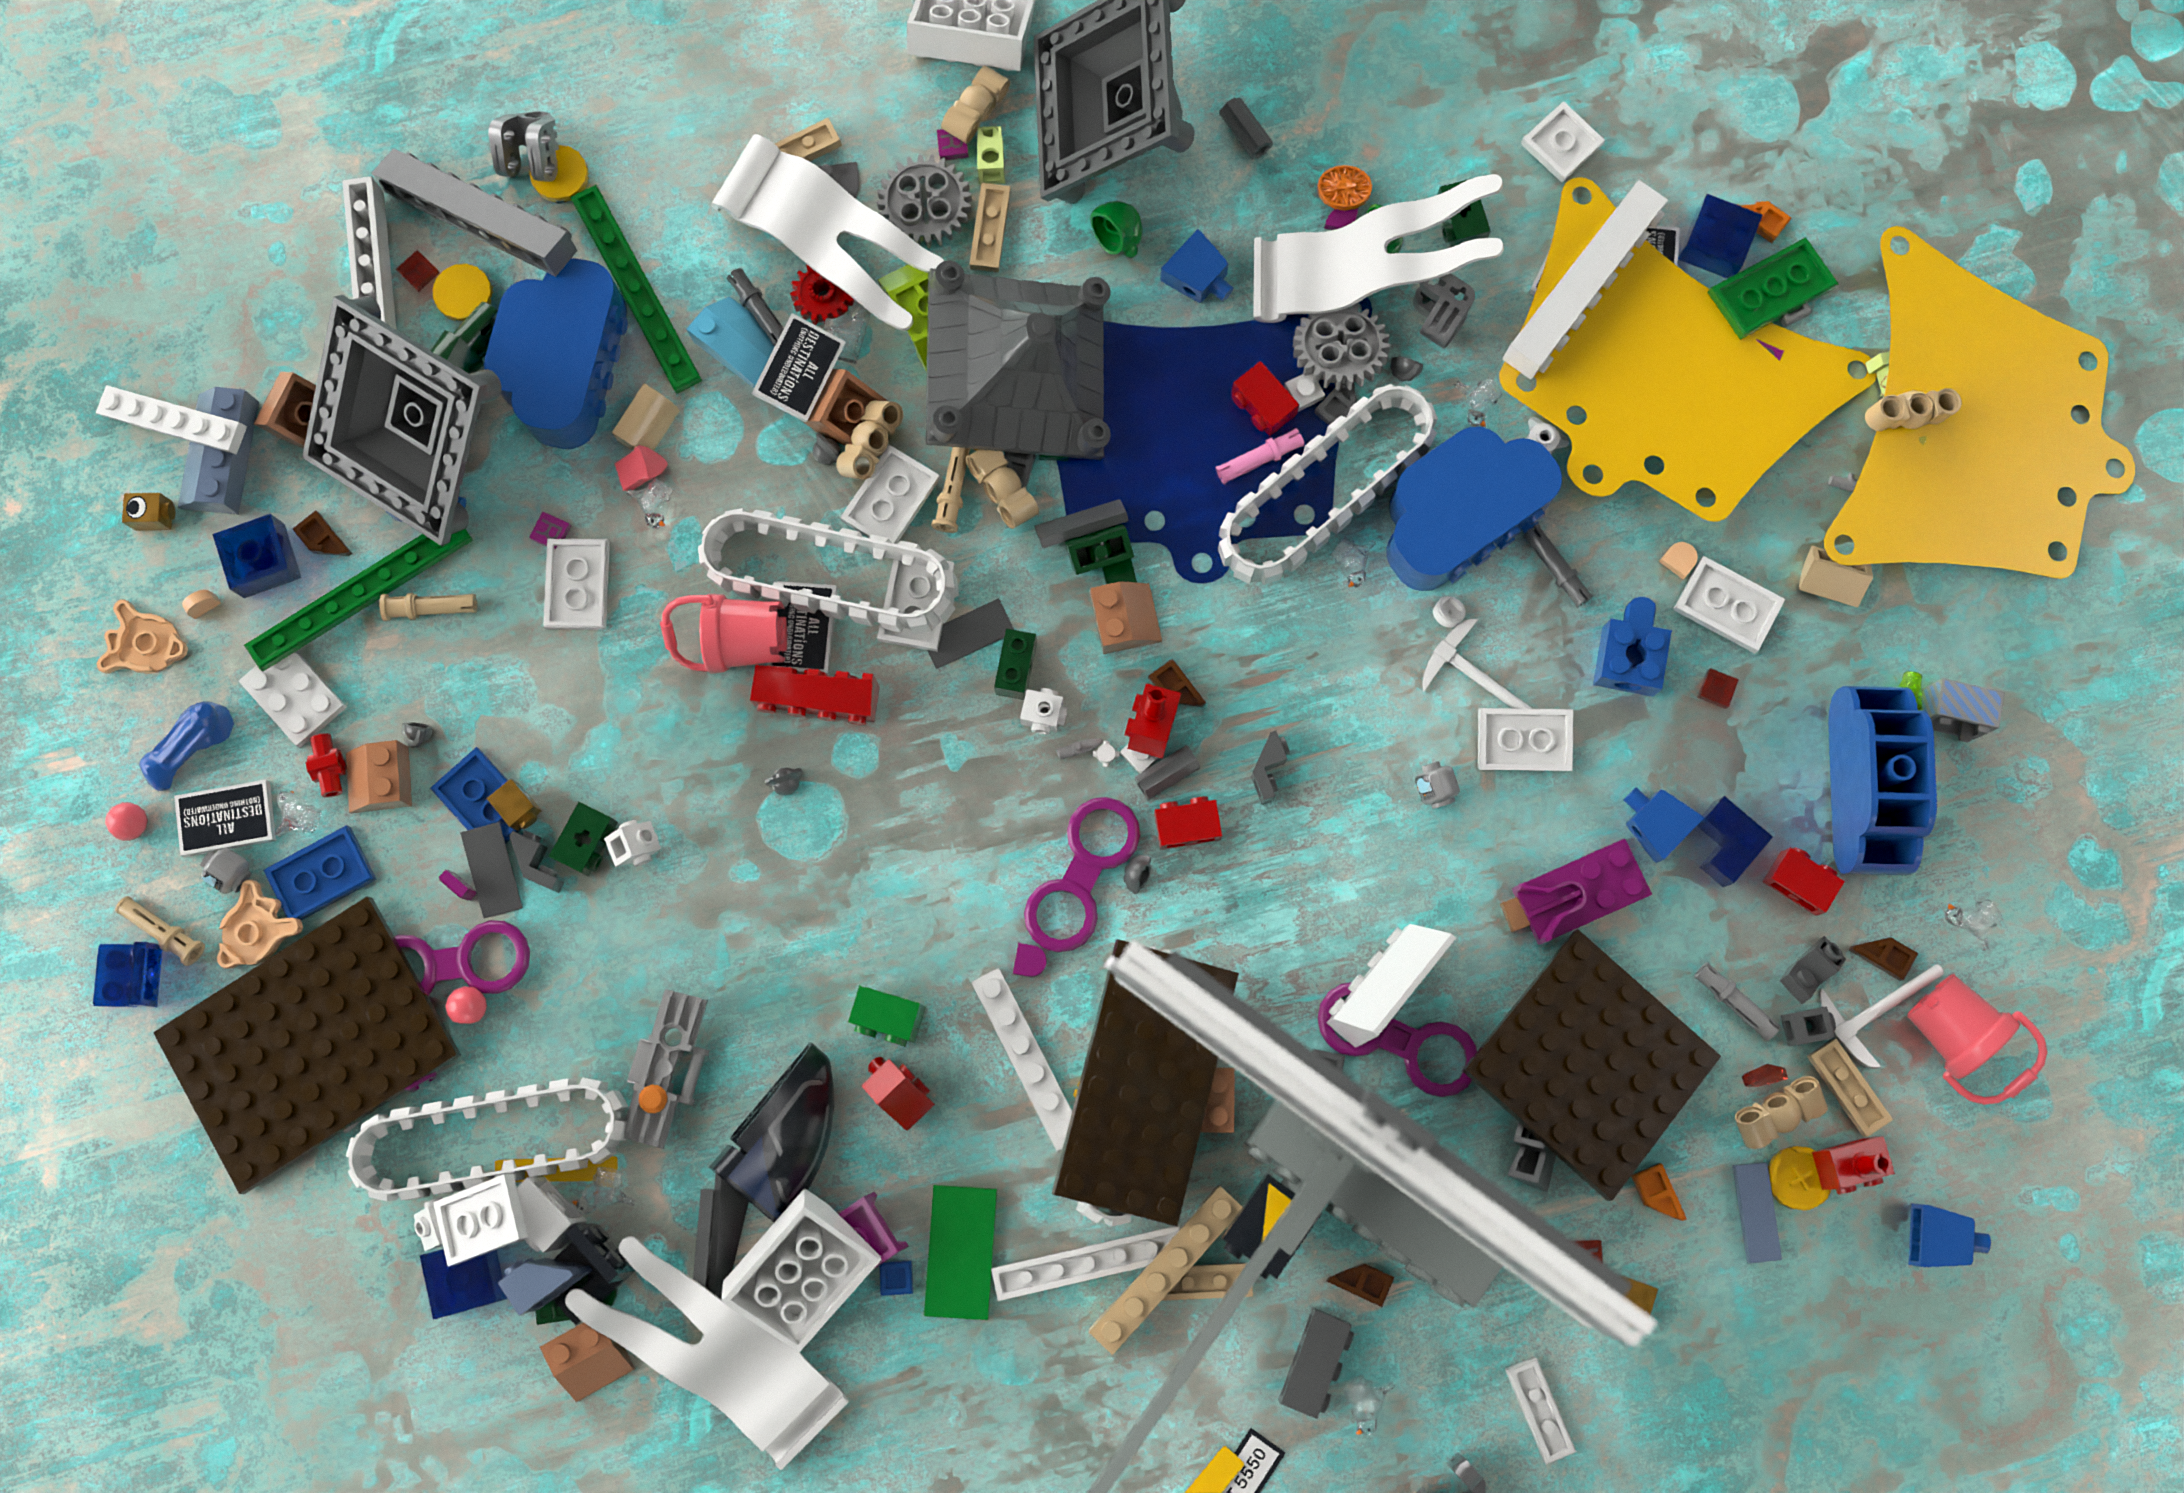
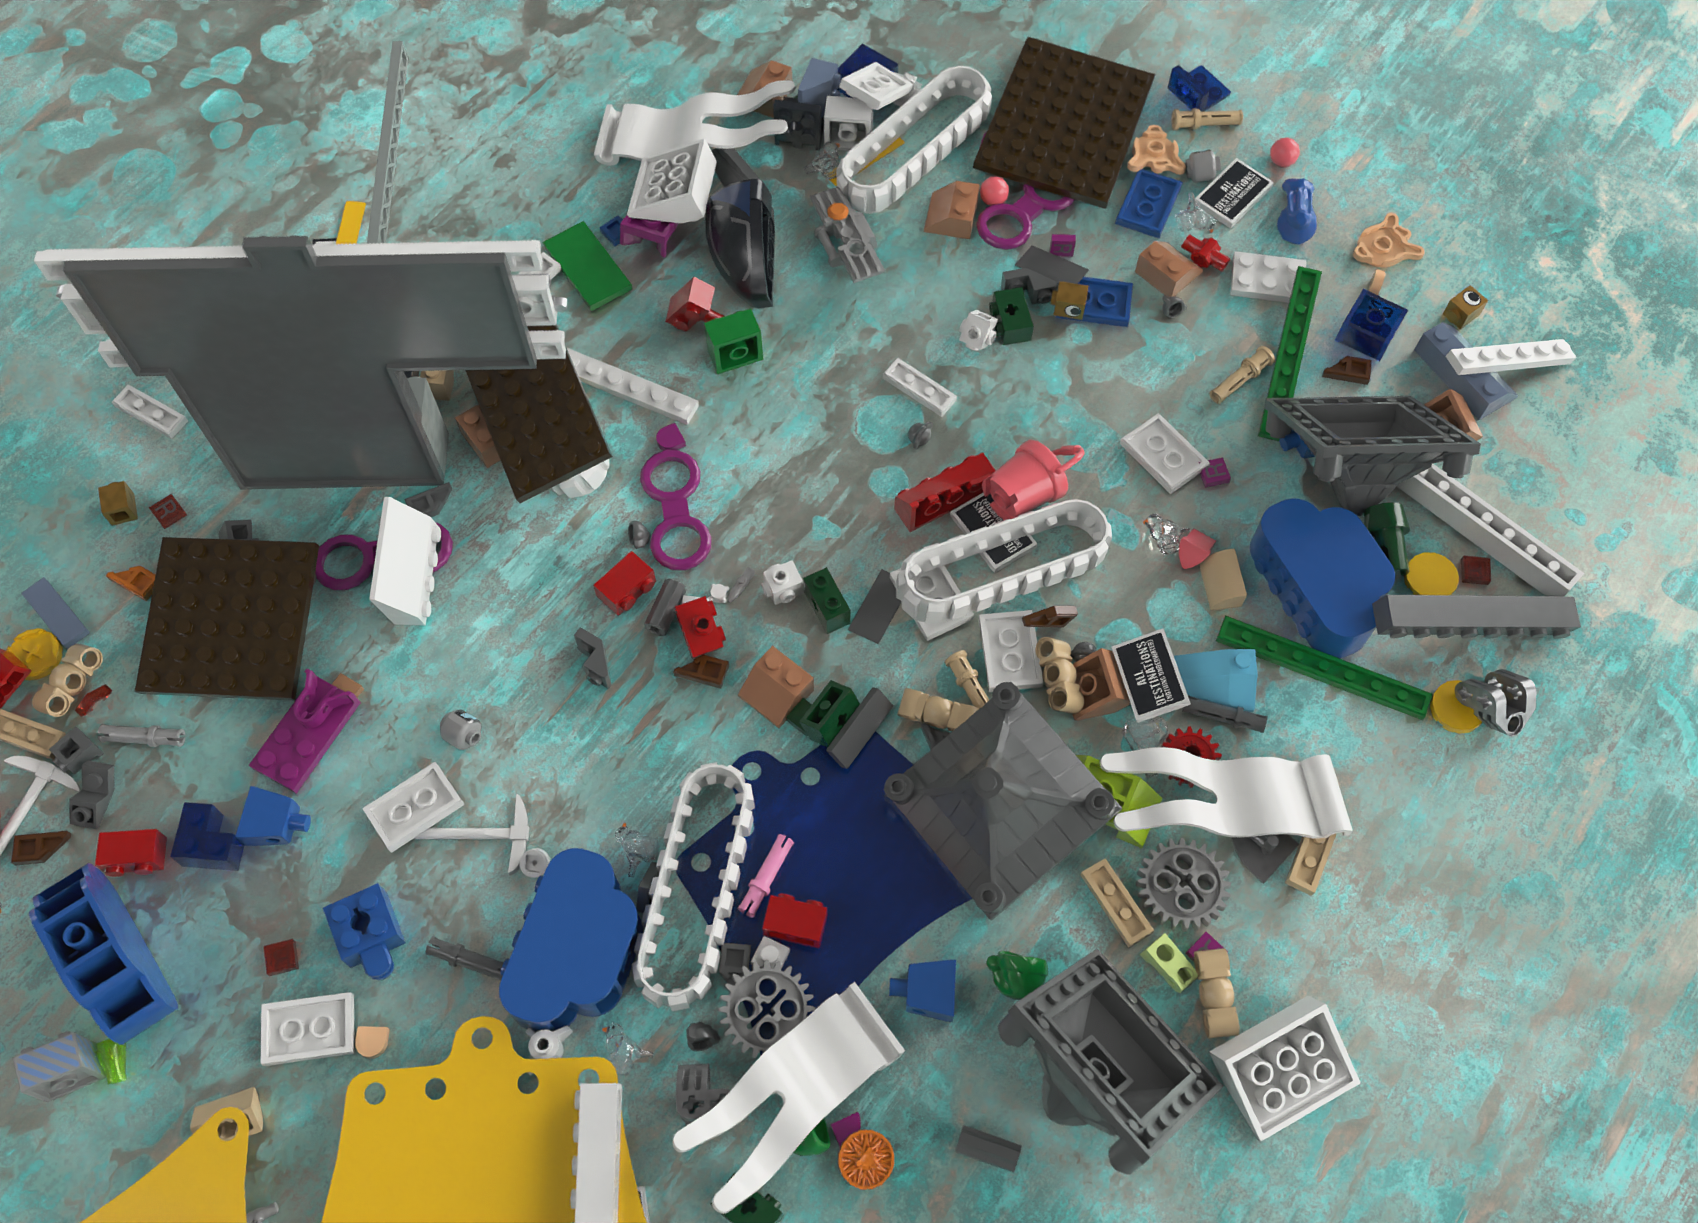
camera: 140 degrees right, 15 degrees down
none -> dark grey tile [636,862,659,913]
none -> white tile [883,358,957,417]
none -> nougat slope [924,181,980,239]
none -> reddish brown tile [1022,606,1078,627]

